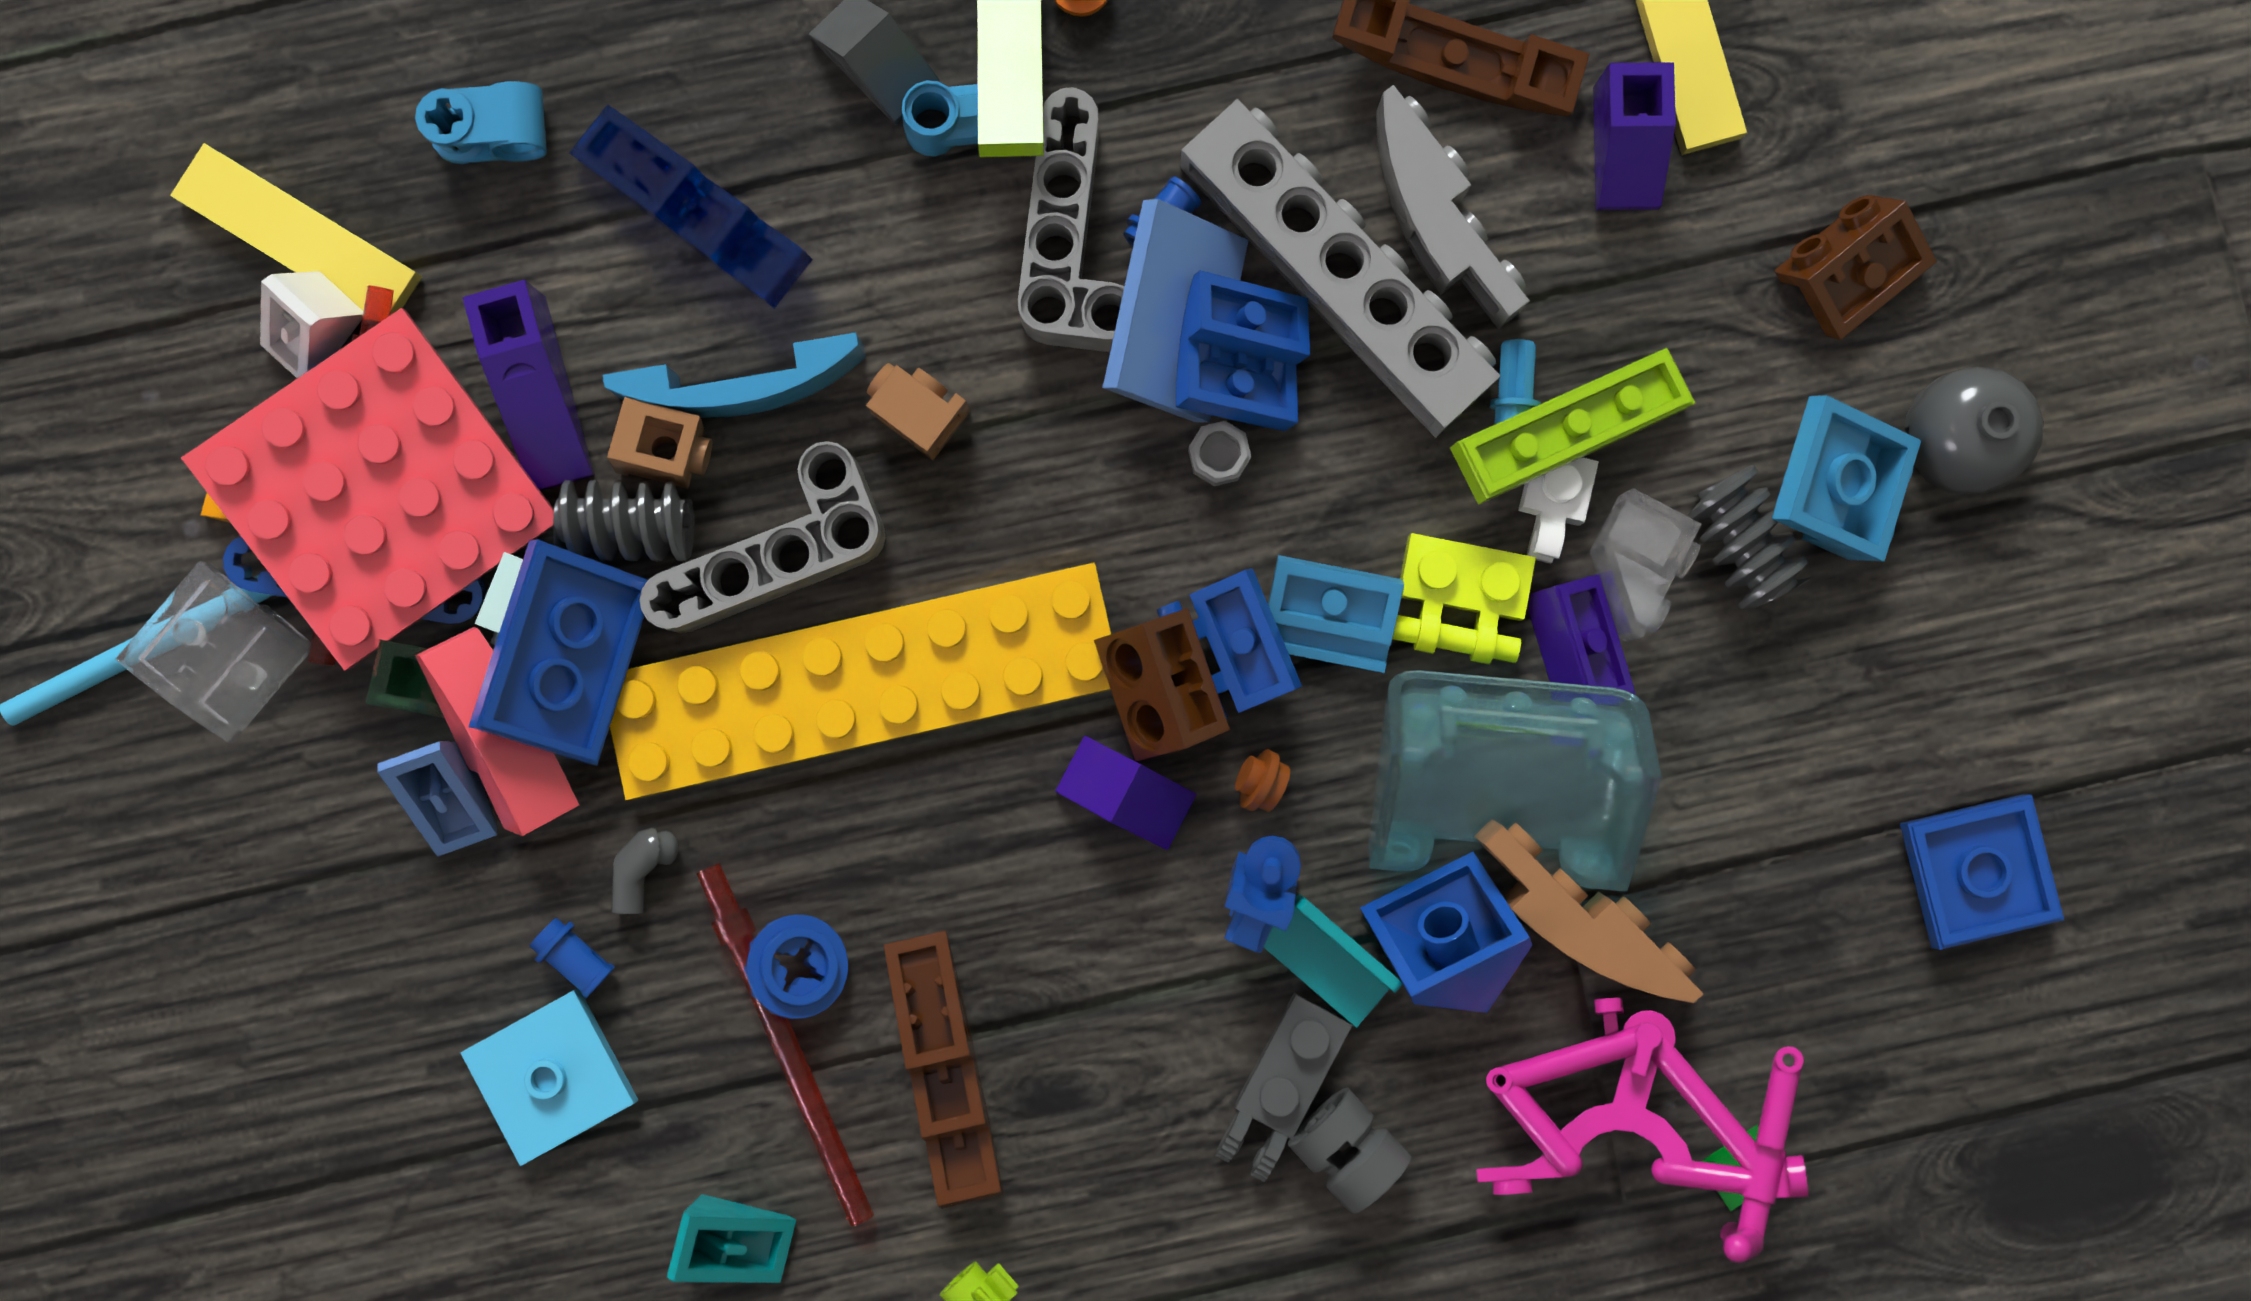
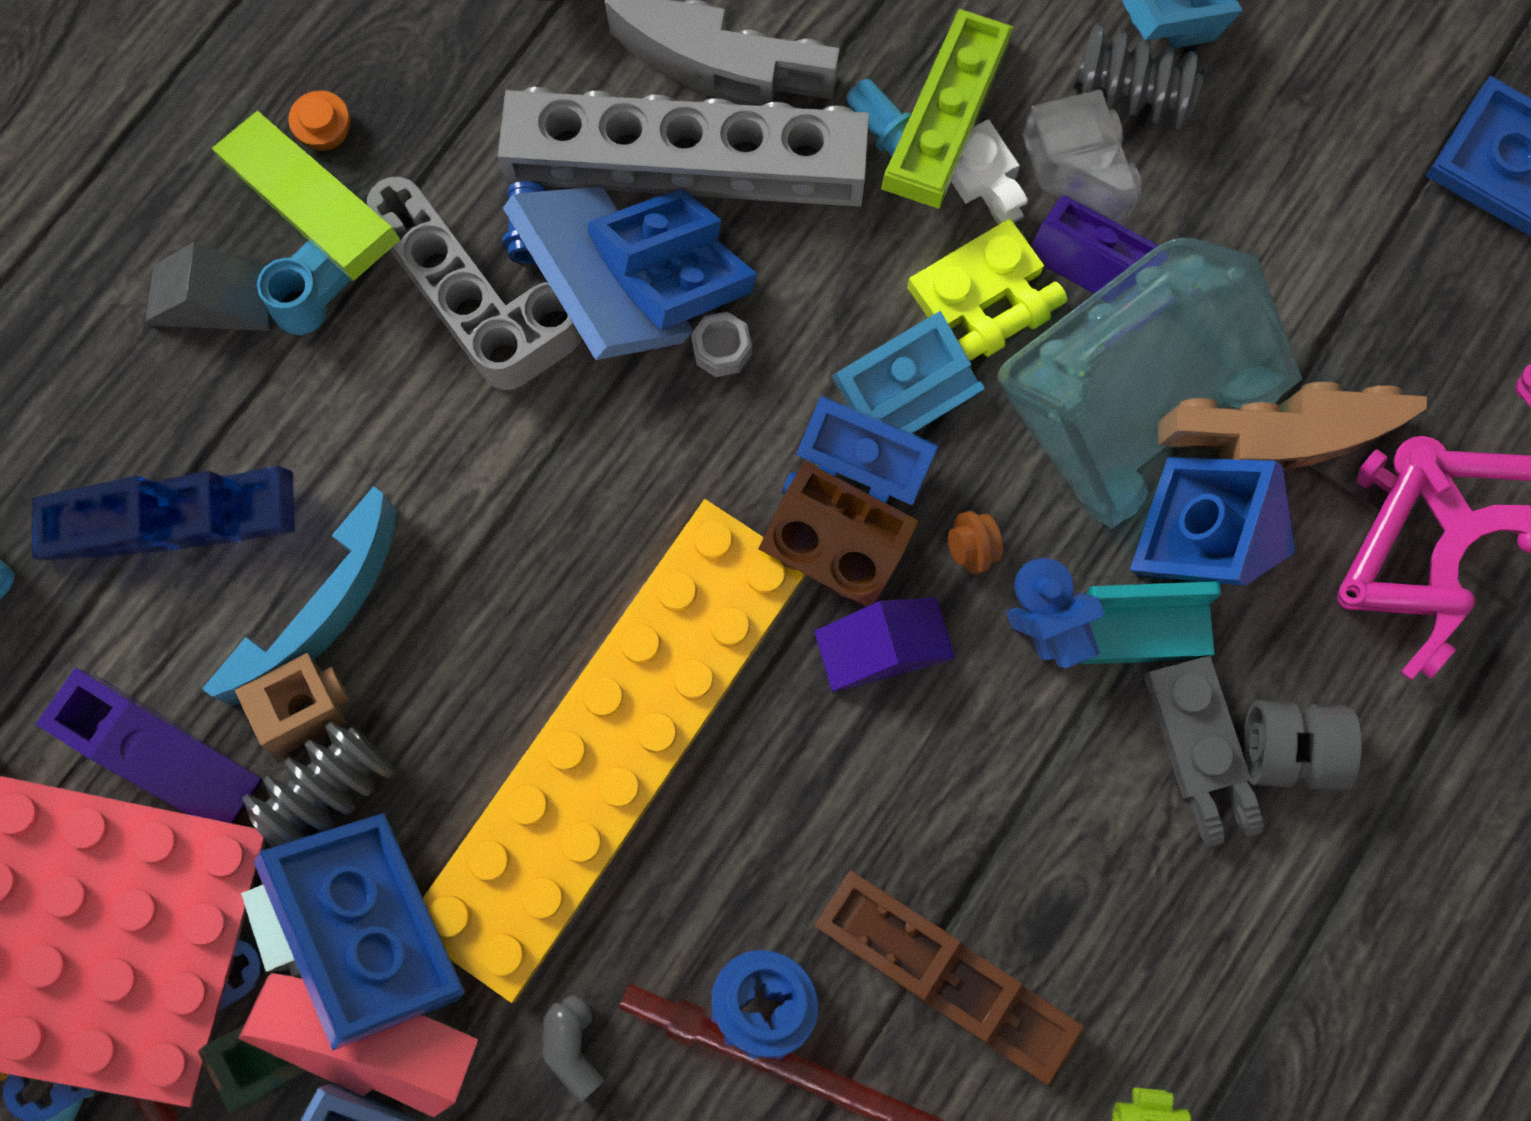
camera: 45 degrees left, 10 degrees down
light grey beam [640,441,886,633] -> none
medium nougat brick [866,363,970,460] -> none

